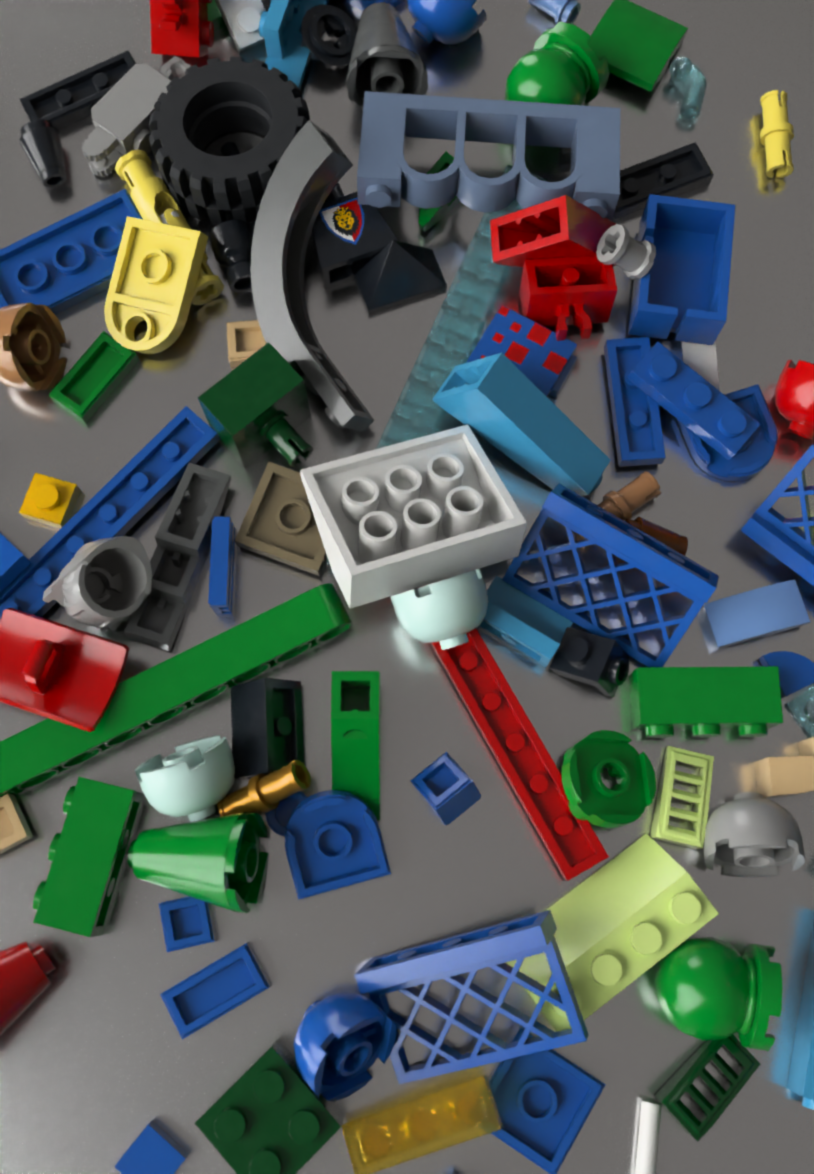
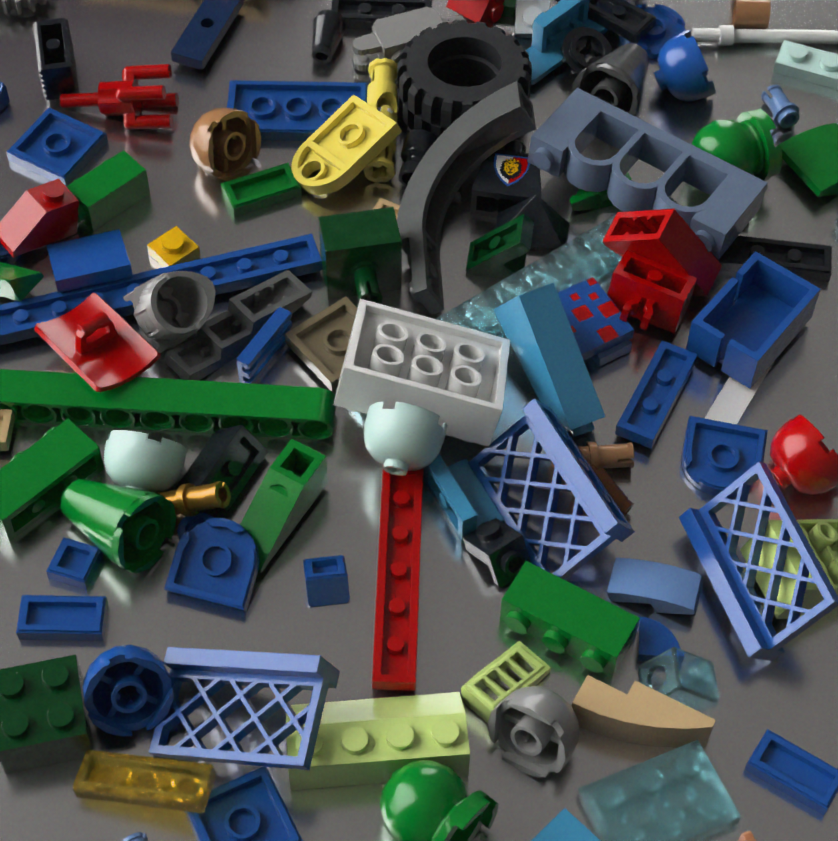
camera: 30 degrees right, 20 degrees down
green plate [561,730,656,828] -> none
light grey bush [596,224,656,279] -> none
blue plate [627,341,761,461] -> none
none -> dark green slope [466,214,534,280]

